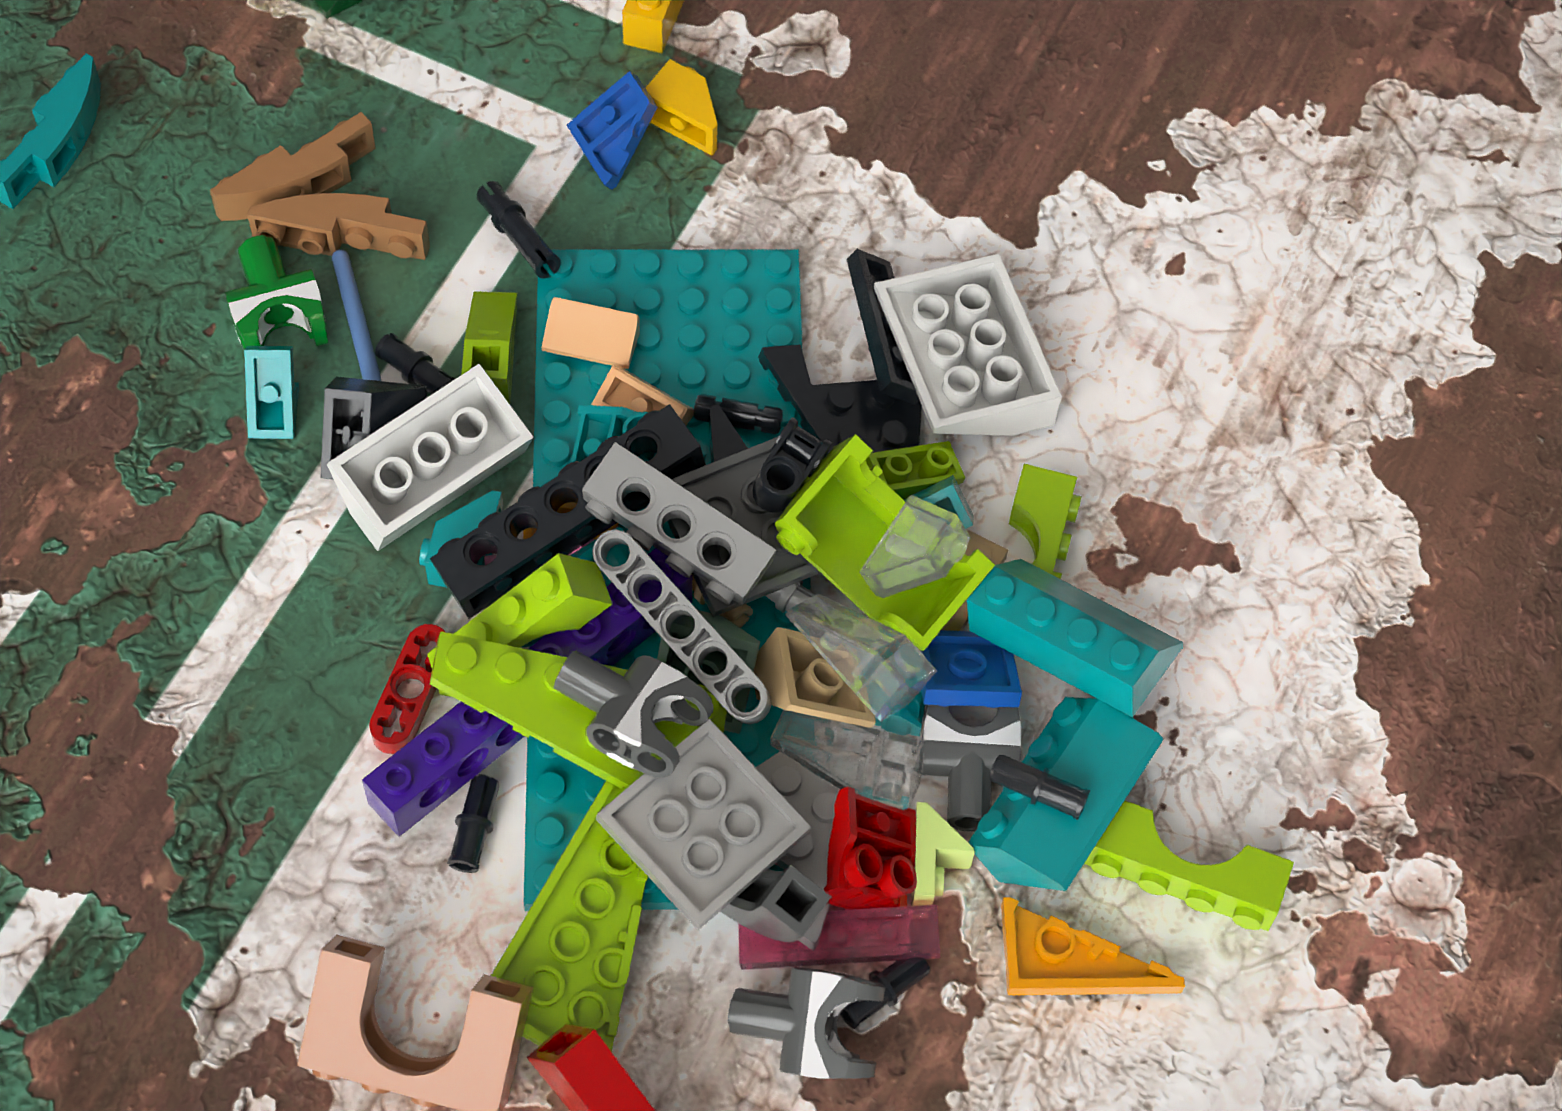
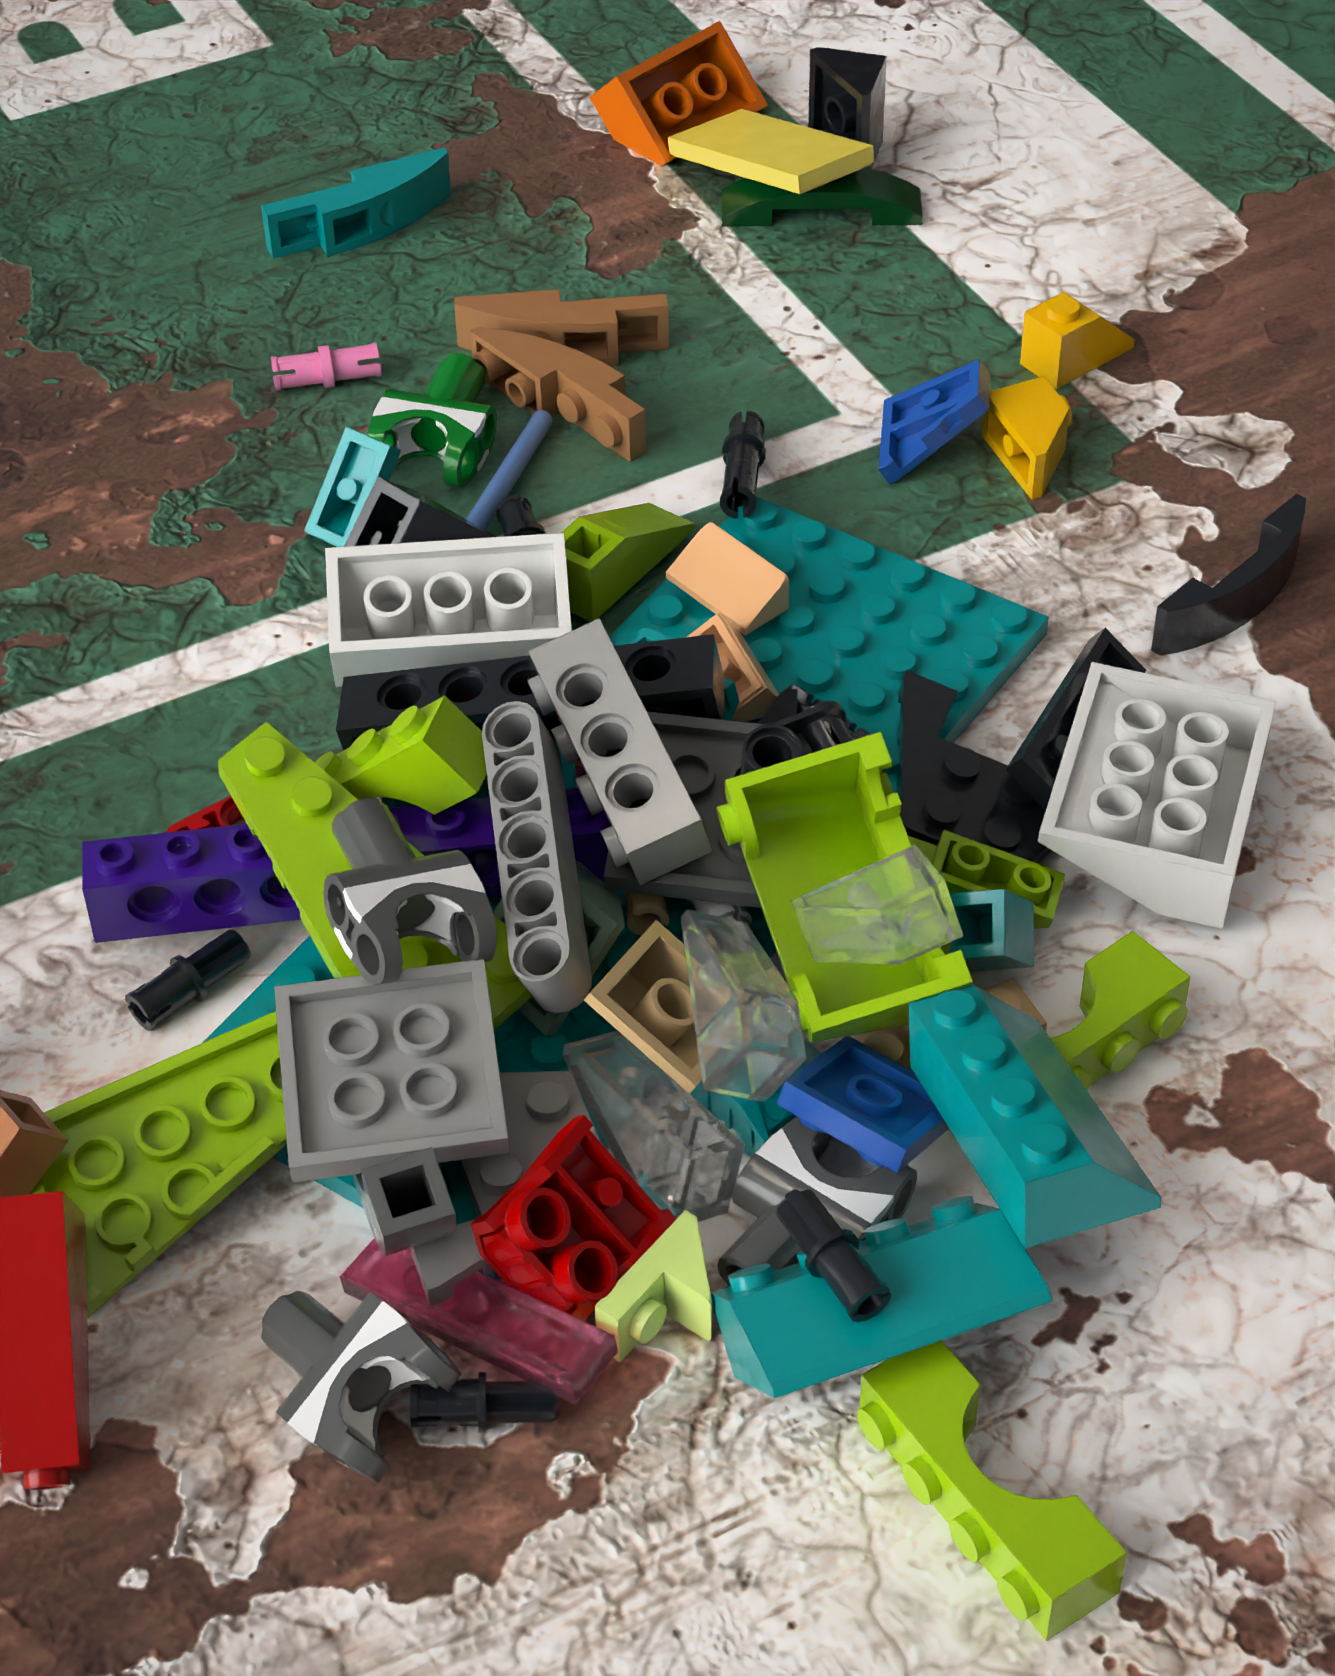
camera: 40 degrees right, 15 degrees down
light orange wing [1001,897,1185,995] -> none
none -> bright pink pin [270,342,382,391]
none -> black slope [1151,494,1306,656]

